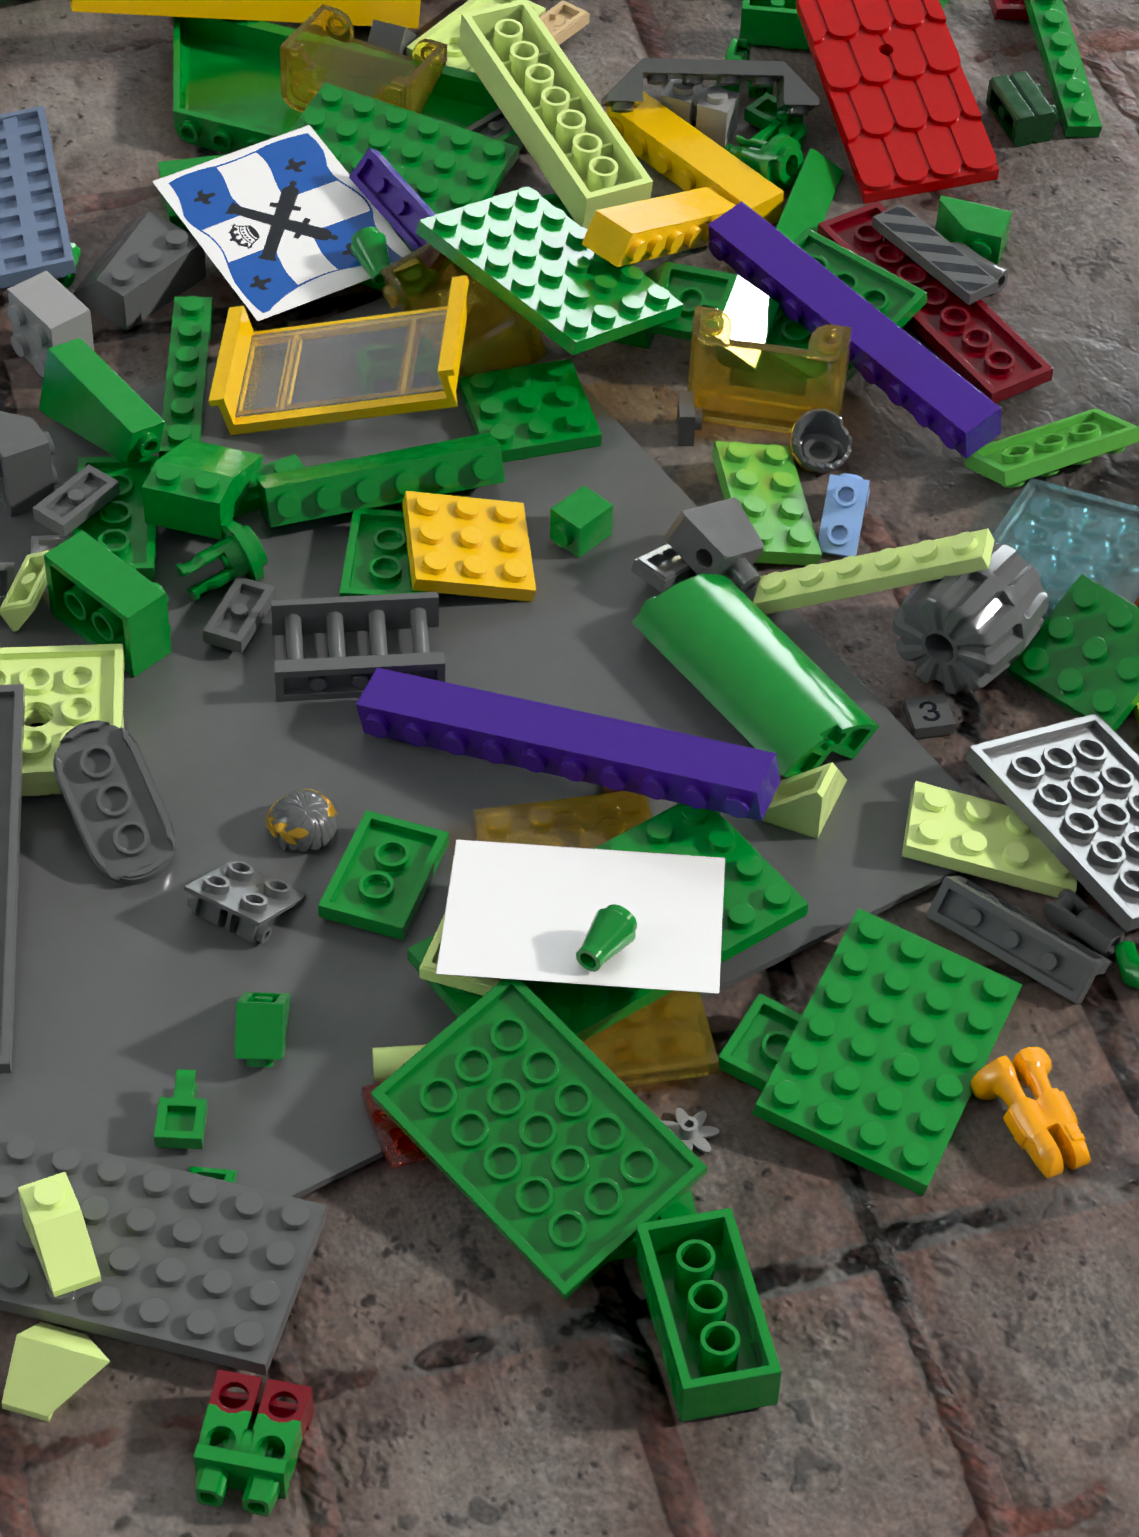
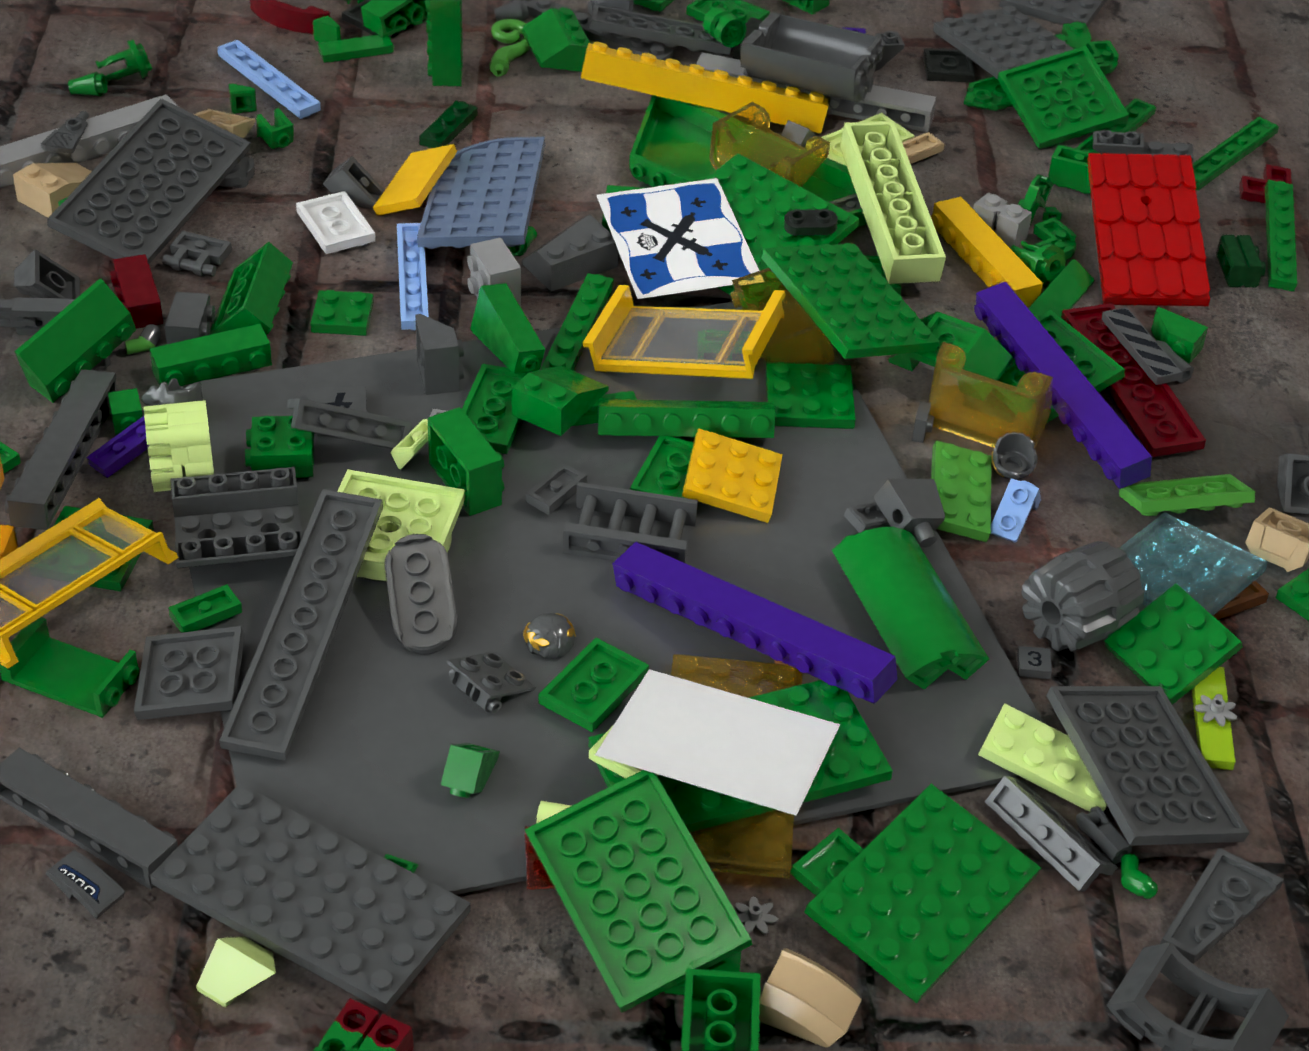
camera: 15 degrees right, 5 degrees down
yellowish green slope [18,1172,101,1297] -> none
dark grey plate [33,464,120,537] -> none
green plate [154,1069,208,1149] -> none
green piece [175,520,268,601] -> none
dark purple plate [349,148,446,269] -> none
green cone [350,227,394,285] -> none
green brick [550,485,614,558] -> none
green cone [576,904,637,972] -> none
yellow brick [582,187,736,267] -> none
dark grey slope [601,58,819,117] -> none
yellowish green plate [753,528,995,615] -> none
yellowish green slope [762,762,847,839] -> none
light orange piece [970,1047,1090,1179] -> none
none -> tan slope [759,948,862,1048]
none -> pearl dark grey plate [784,209,838,236]

